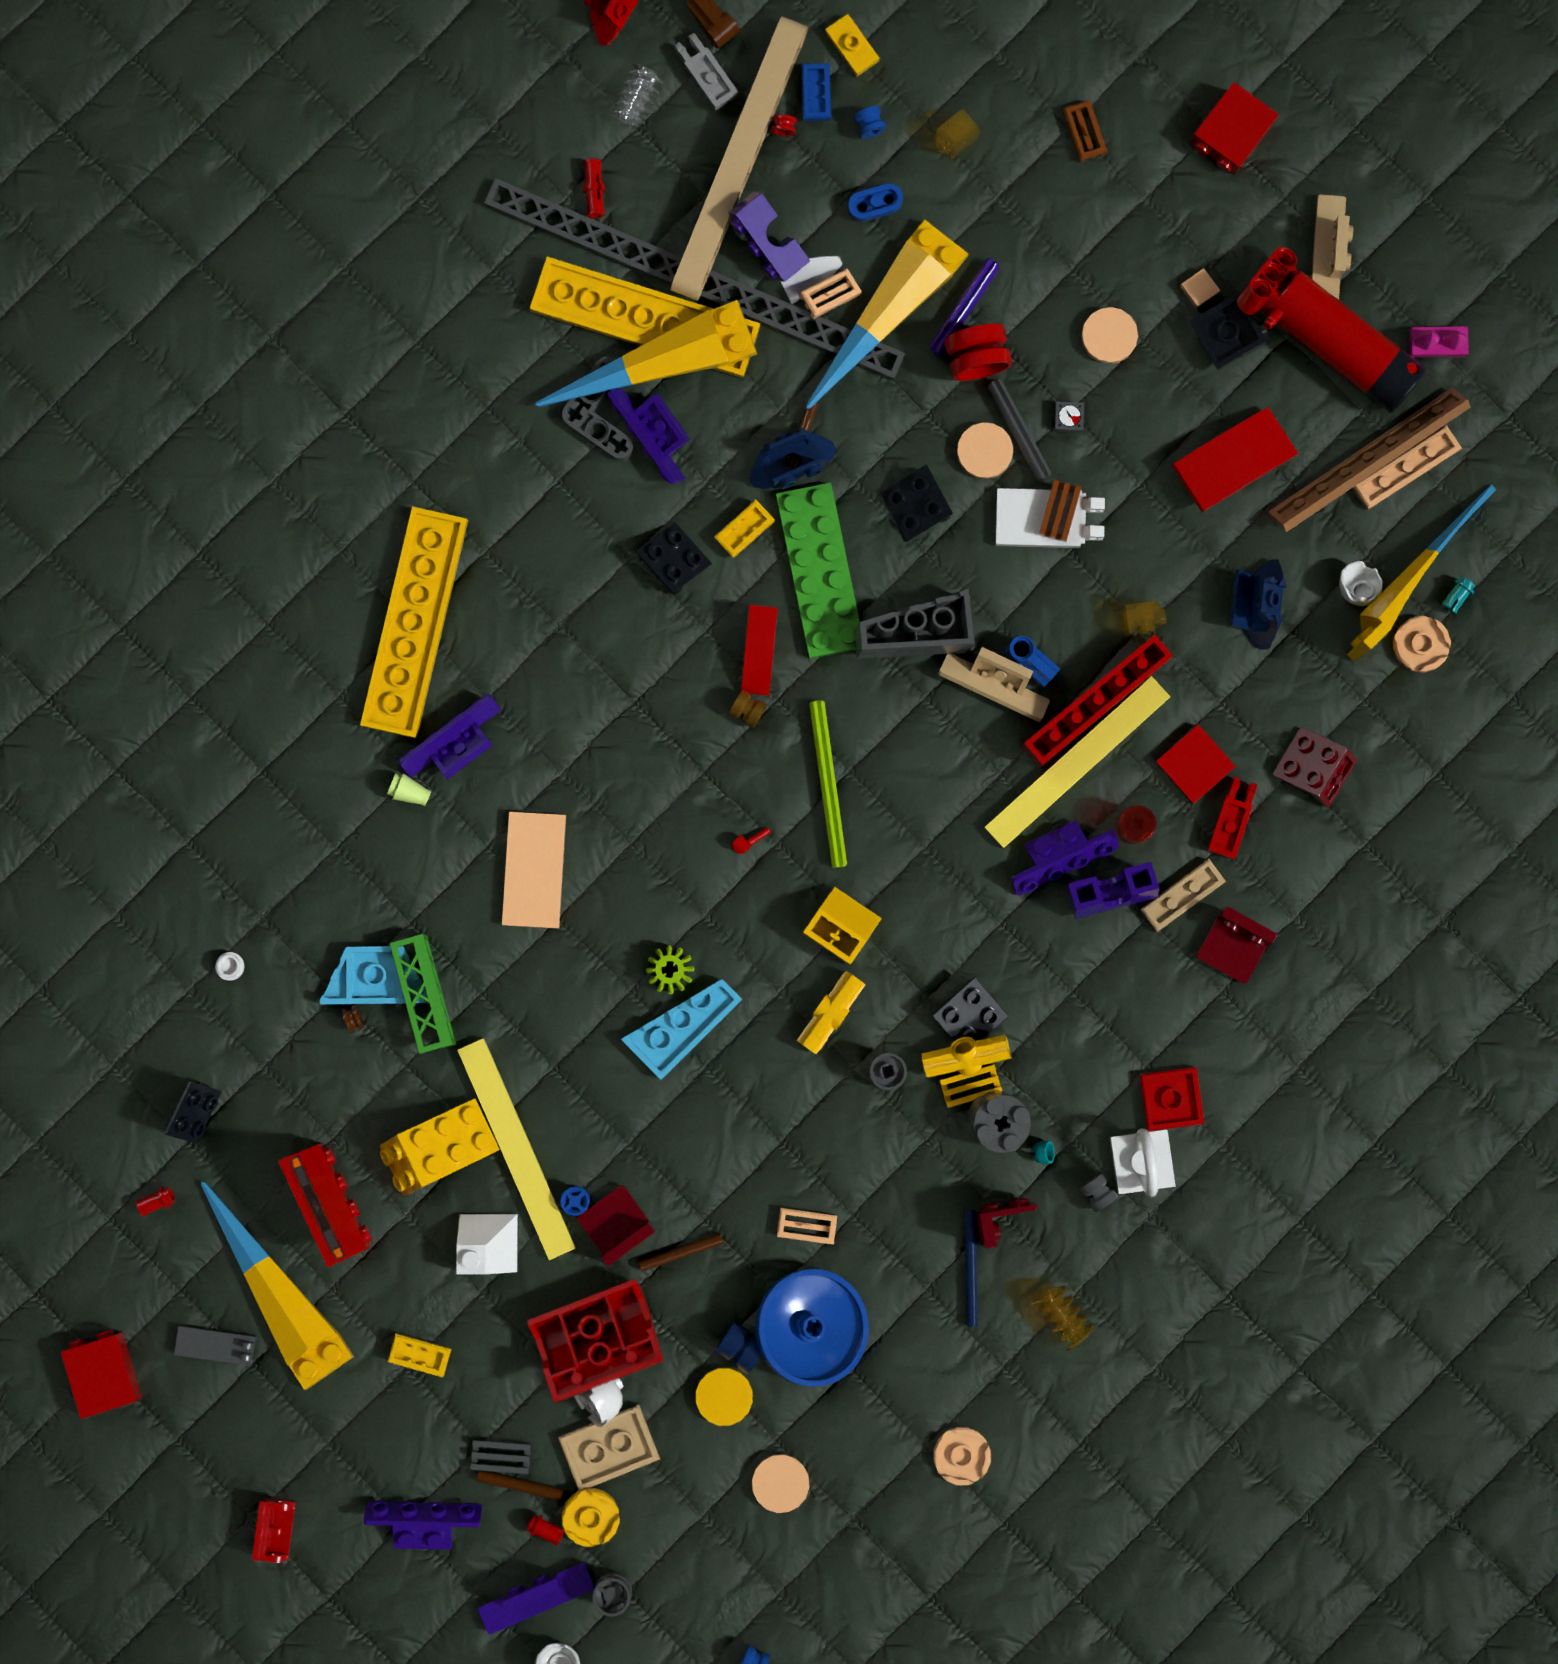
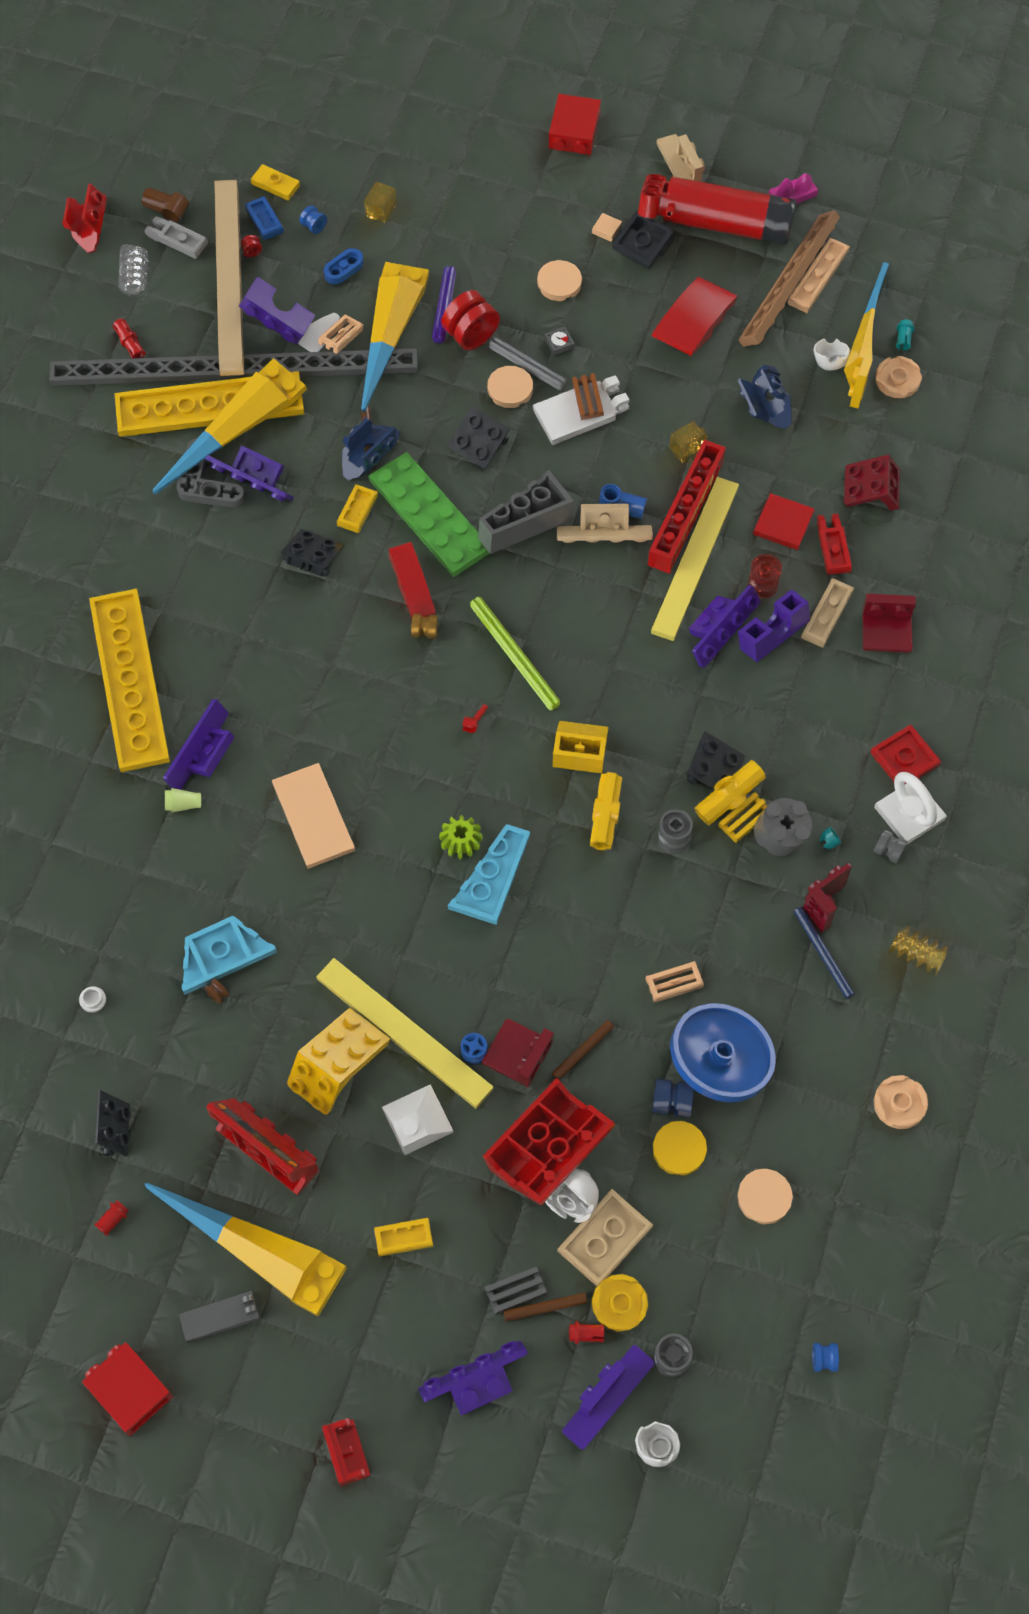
camera: 25 degrees left, 20 degrees down
bright green fence [390,934,456,1054] -> none
dark orange tile [1063,100,1107,163] -> none

